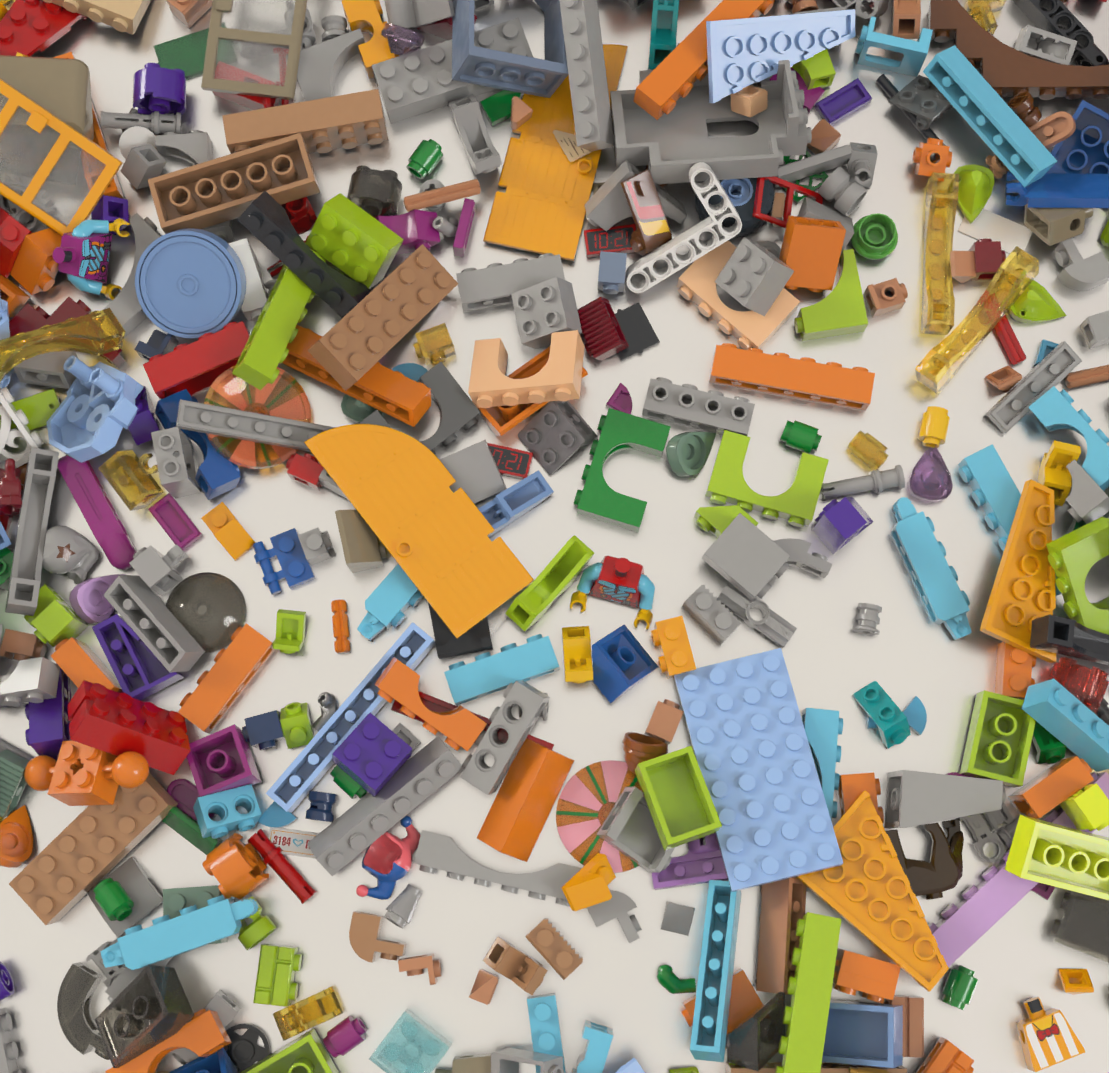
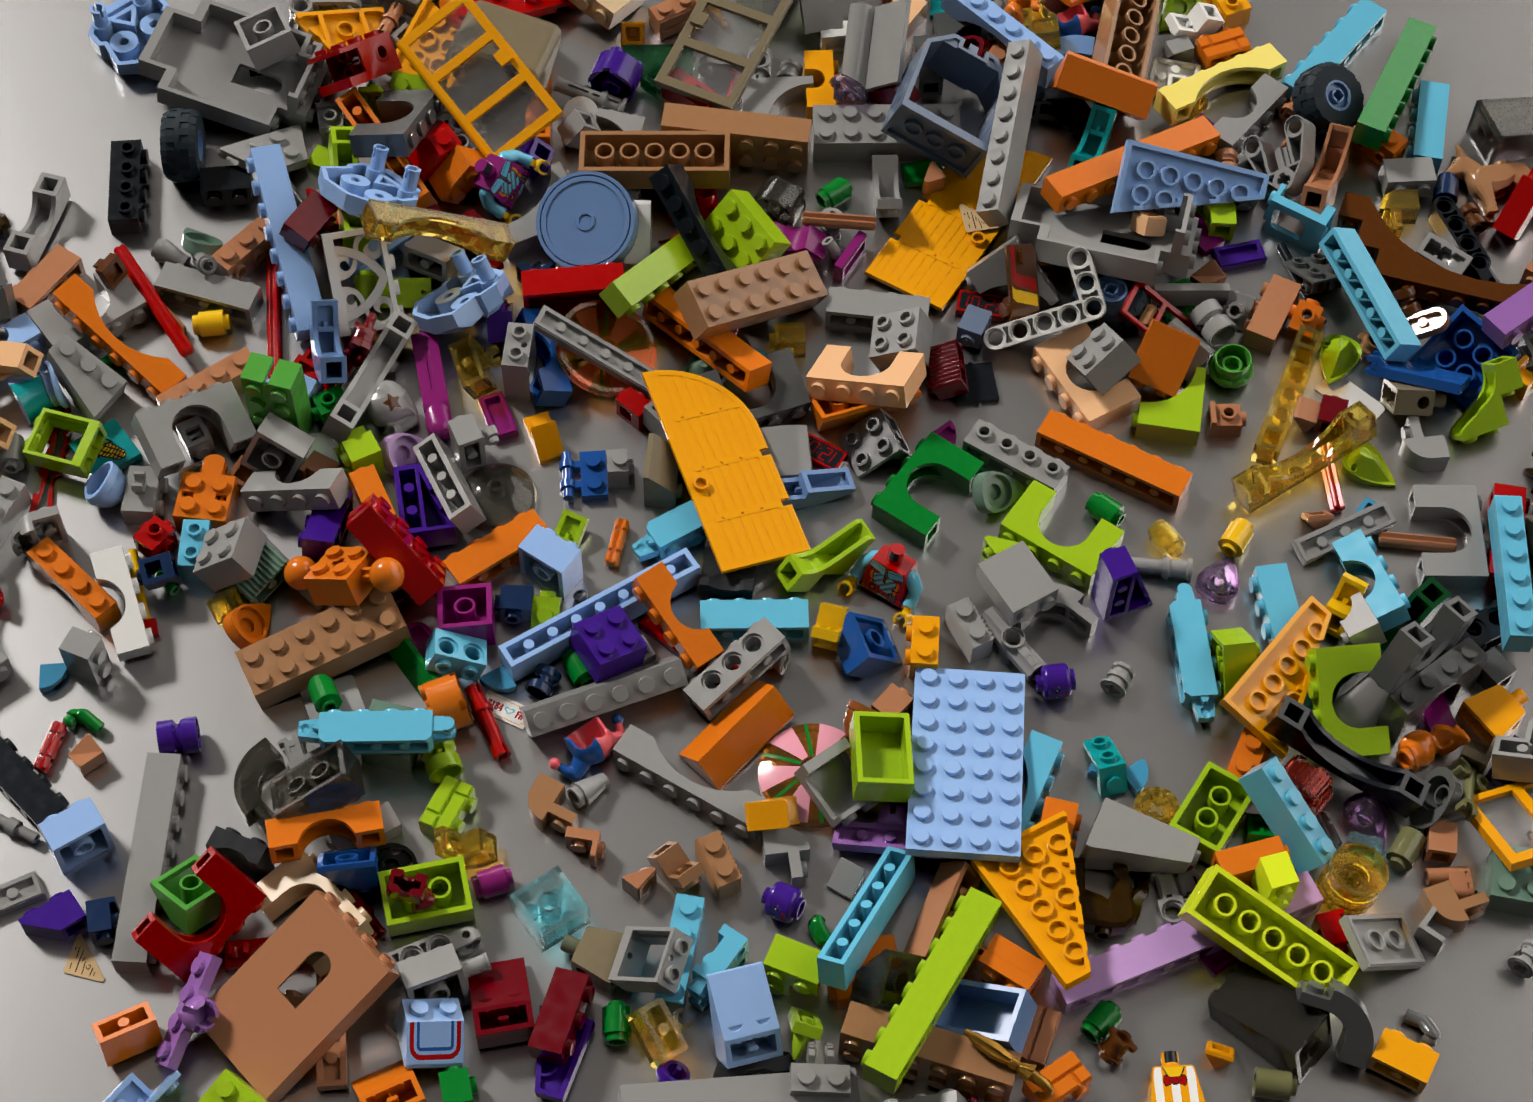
camera: 15 degrees right, 20 degrees down
none -> light blue brick [518,524,583,600]
none -> light orange slope [621,21,645,46]
none -> clear green slope [640,62,671,100]
none -> dark purple head [761,881,806,923]
none -> lime brick [763,933,821,996]
none -> dark purple head [1035,663,1076,700]
none -> reddish brown brick [1098,1026,1138,1065]
none -> clear yellow gear [1134,787,1180,825]
none -> lime brick [1210,627,1260,697]
none -> nougat brick [1241,274,1302,355]

